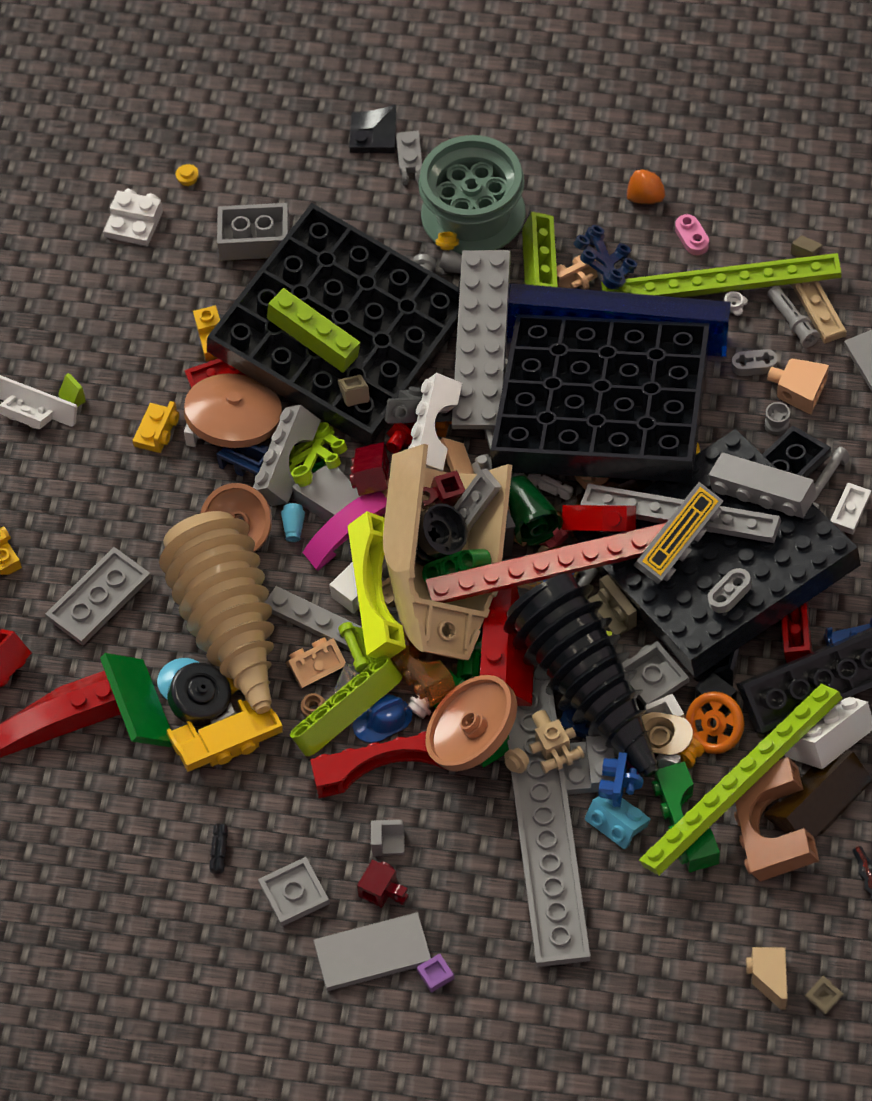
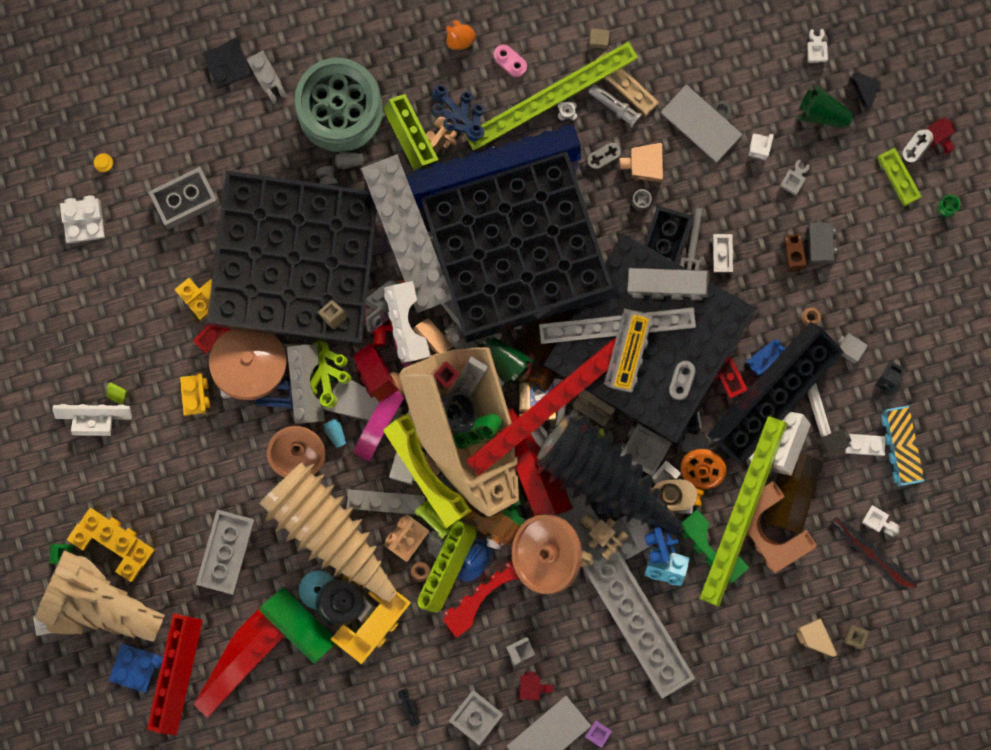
camera: 30 degrees left, 25 degrees up
lime brick [267,288,360,373] -> none
yellow plate [436,232,459,250] -> none
red slope [562,505,636,531] -> none

